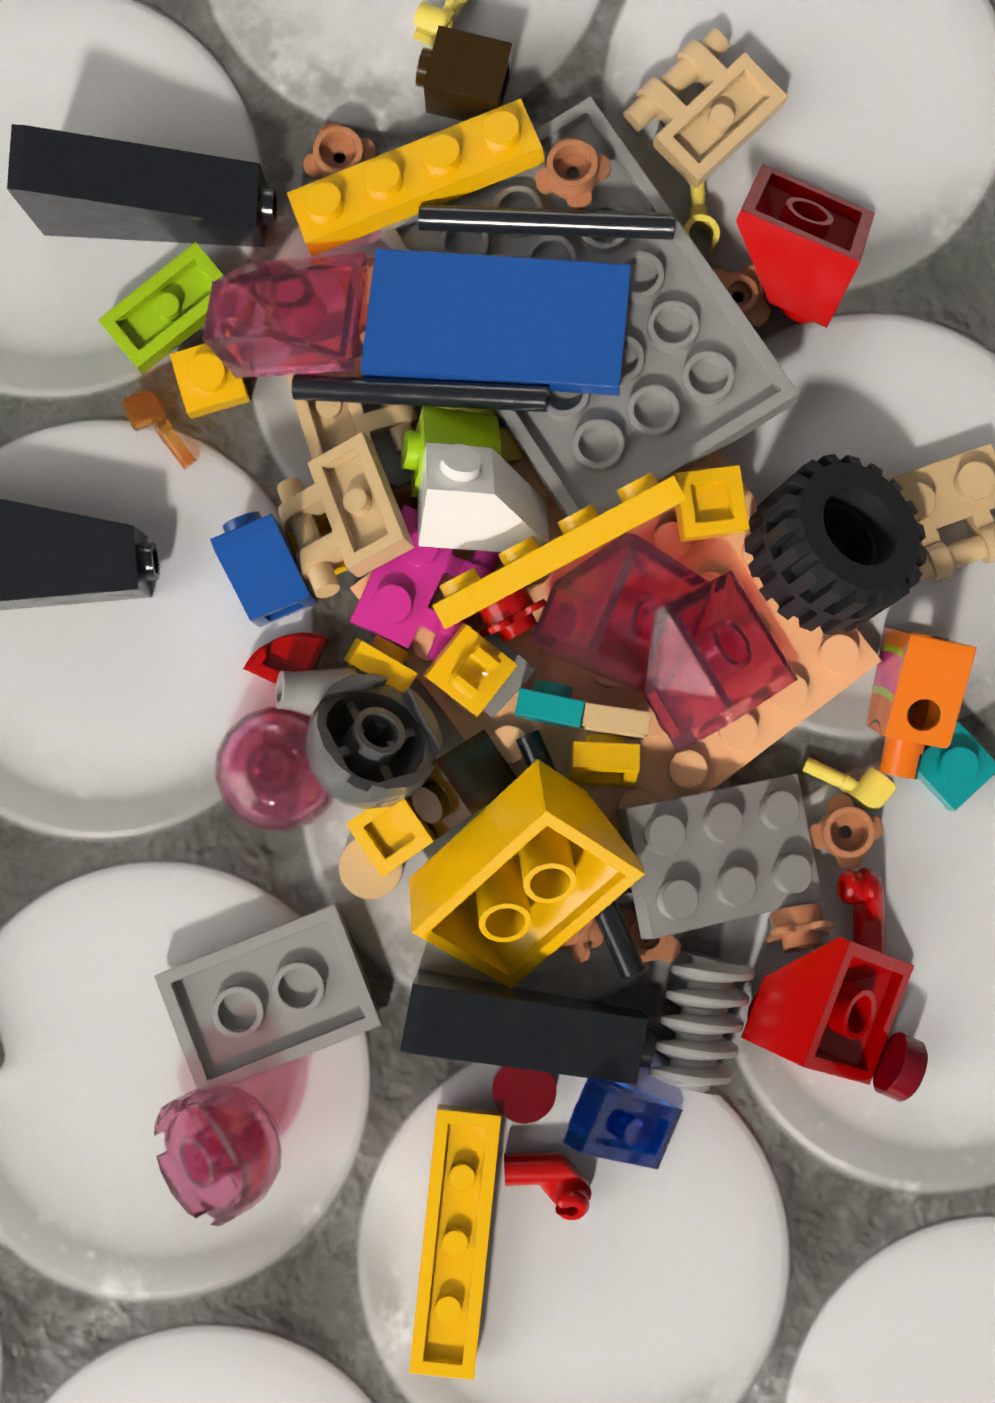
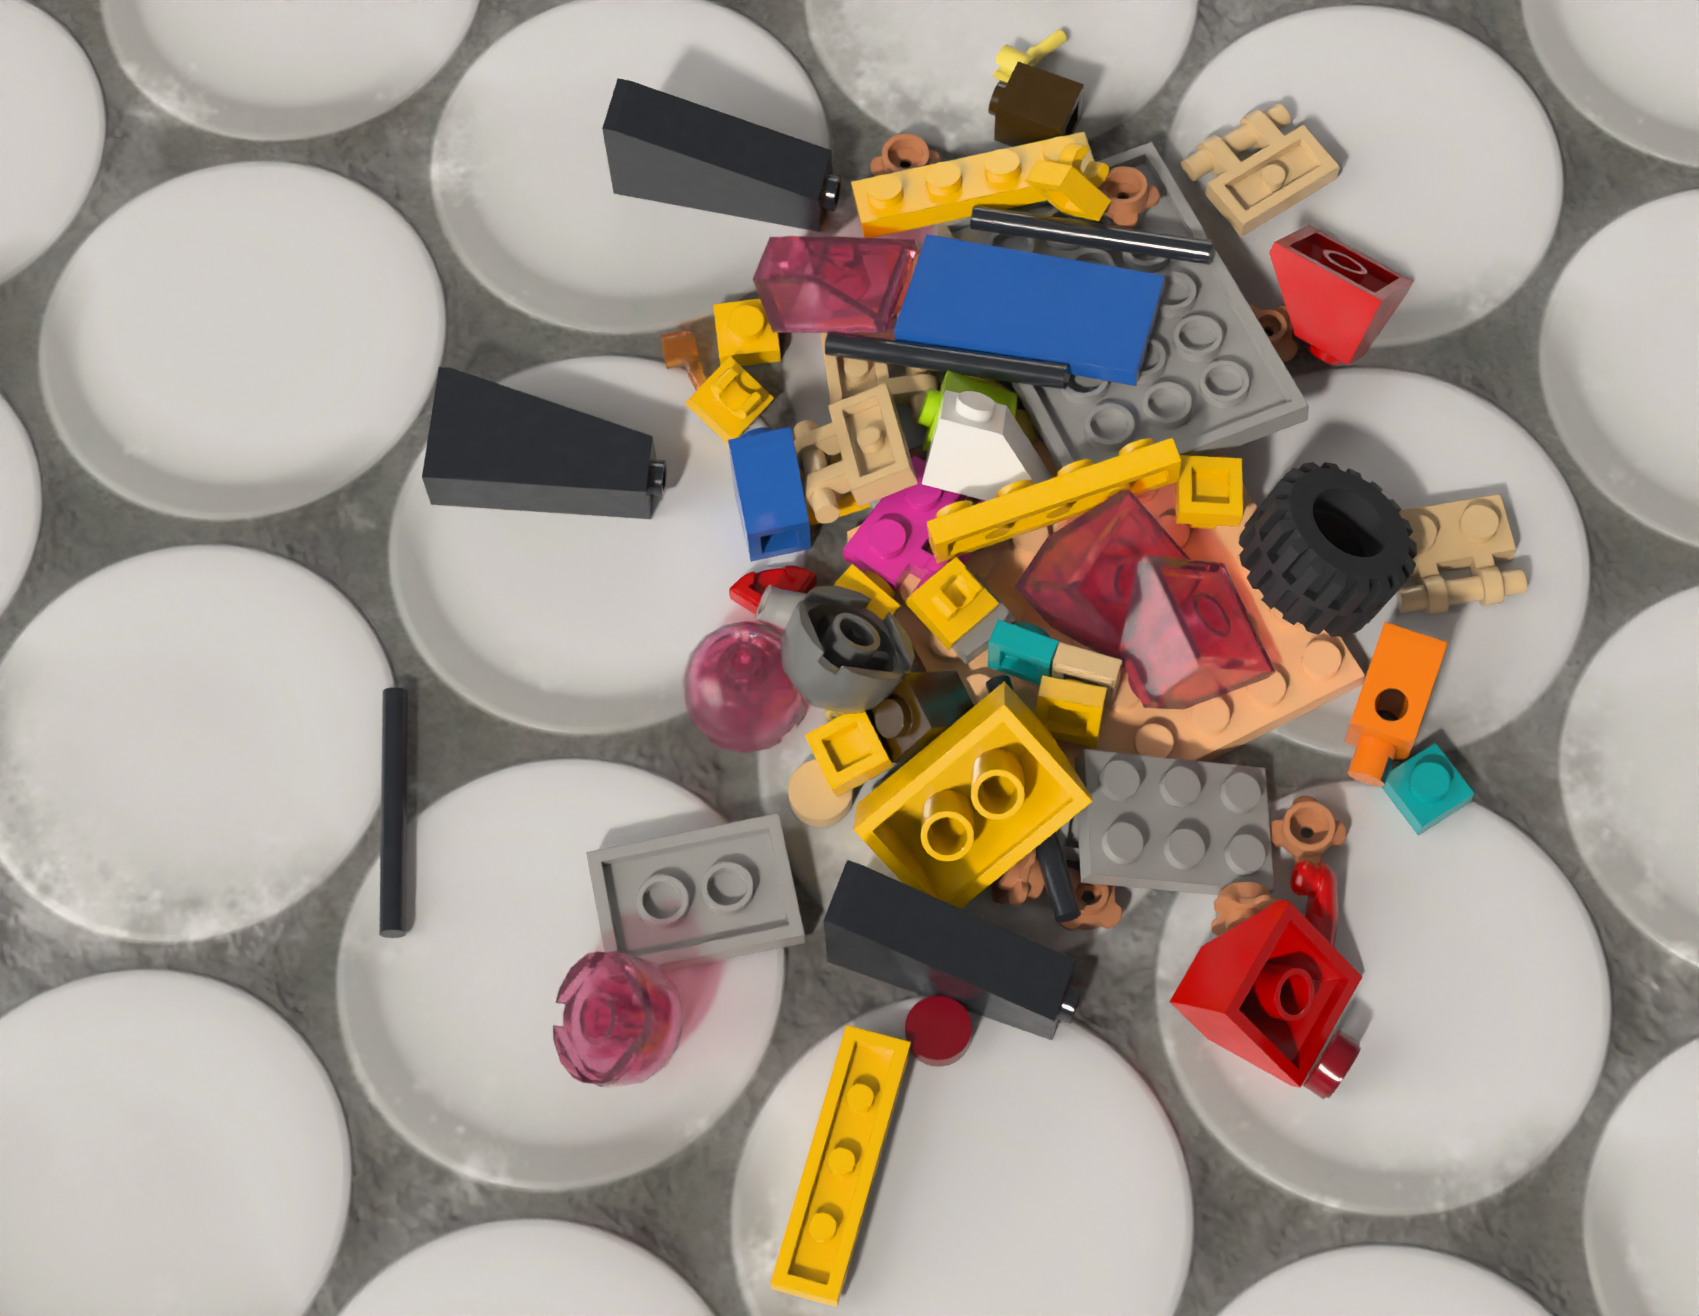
camera: 15 degrees right, 20 degrees down
lime plate [98,242,239,375] -> none
red plate [479,586,547,642] -> none
red arm [504,1151,592,1220] -> none
clear blue slope [563,1078,683,1169] -> none
light grey piece [648,950,755,1095] -> none
light yellow hand [683,181,720,253] -> none
light yellow hand [802,757,896,811] -> none
none -> yellow tile [685,356,774,446]
none -> yellow tile [1025,143,1111,221]

